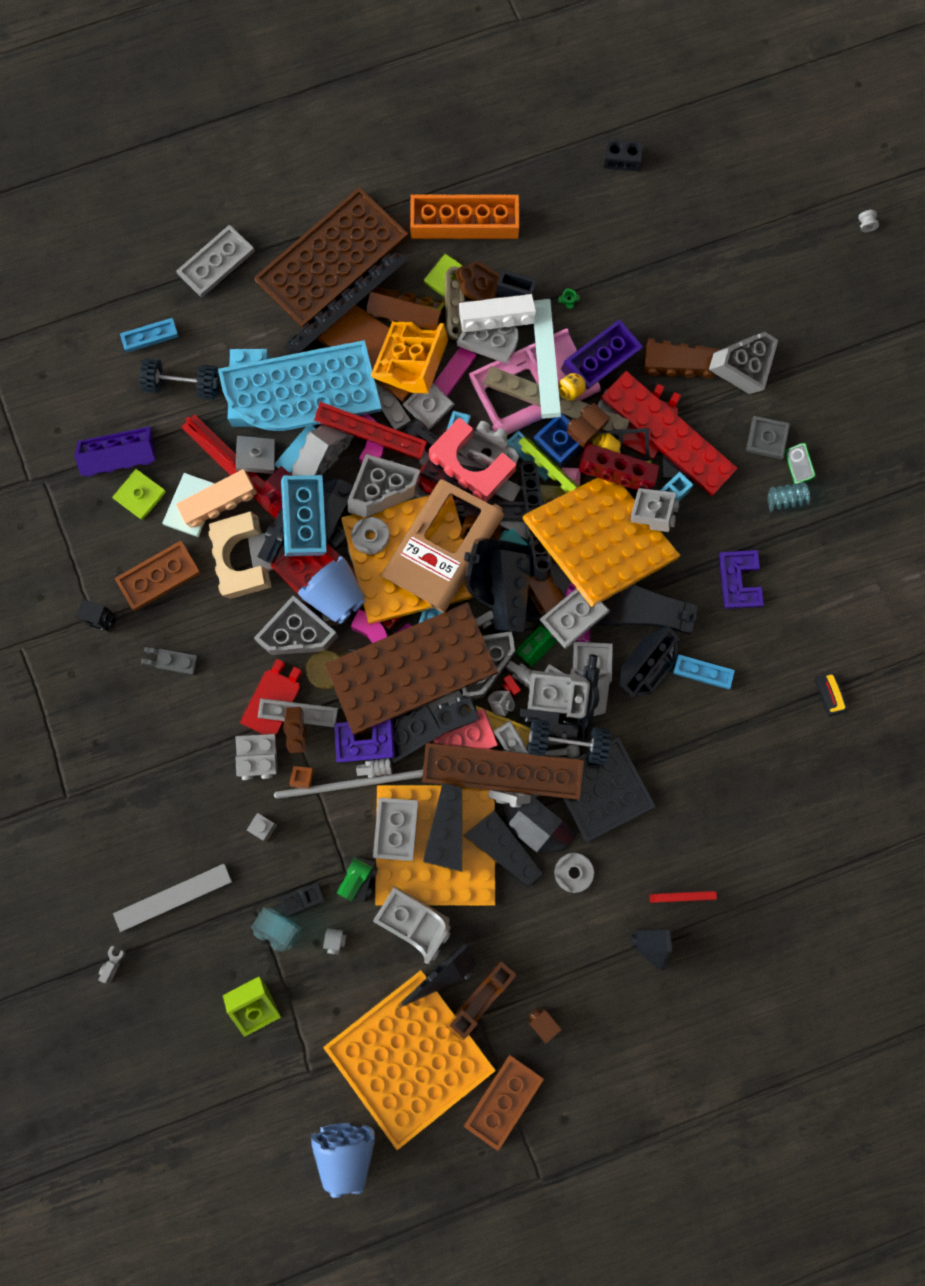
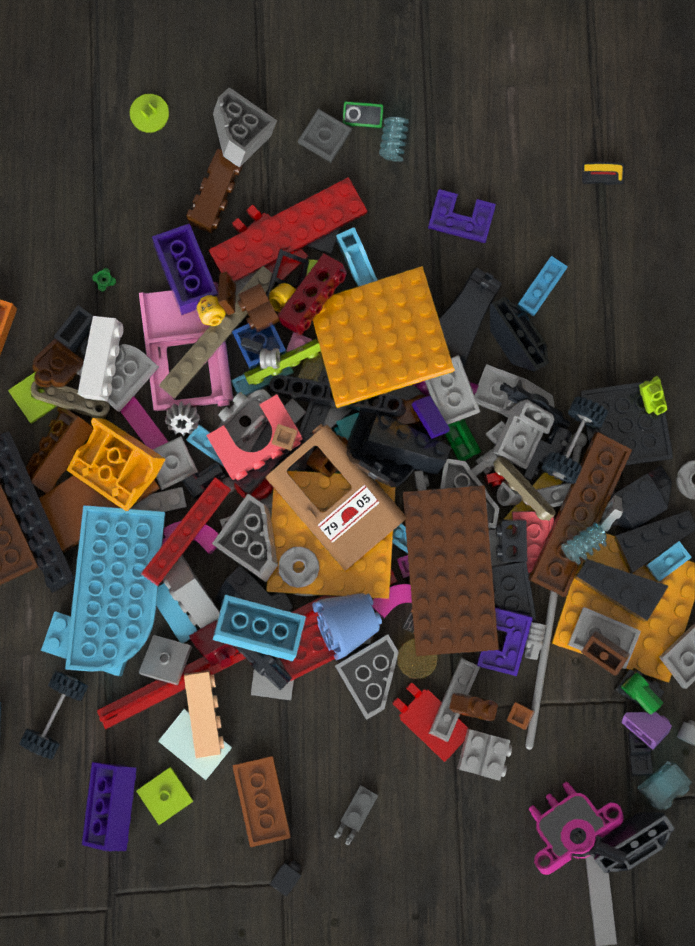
camera: 70 degrees left, 5 degrees up
tan arch [209,512,271,599] -> none
light grey brick [247,813,277,842] -> none
light aqua tile [534,299,561,419] -> none
light grey plate [630,488,679,532] -> none
none -> lime piece [130,94,169,132]
none -> light grey gear [165,401,200,437]
none -> reddish brown plate [218,271,236,315]
none -> black tile [241,337,263,355]
none -> light grey wheel [260,348,280,369]
none -> medium nougat plate [271,424,298,451]
none -> dark purple tile [412,396,450,439]
none -> dark tan plate [493,456,556,521]
none -> piece [529,782,627,875]
none -> clear light blue piece [561,523,607,565]
none -> reddish brown brick [581,630,630,676]
none -> black wedge [593,812,675,873]
none -> medium lavender slope [621,712,672,749]
none -> lime hips [639,376,667,415]
none -> medium azure plate [646,541,692,582]

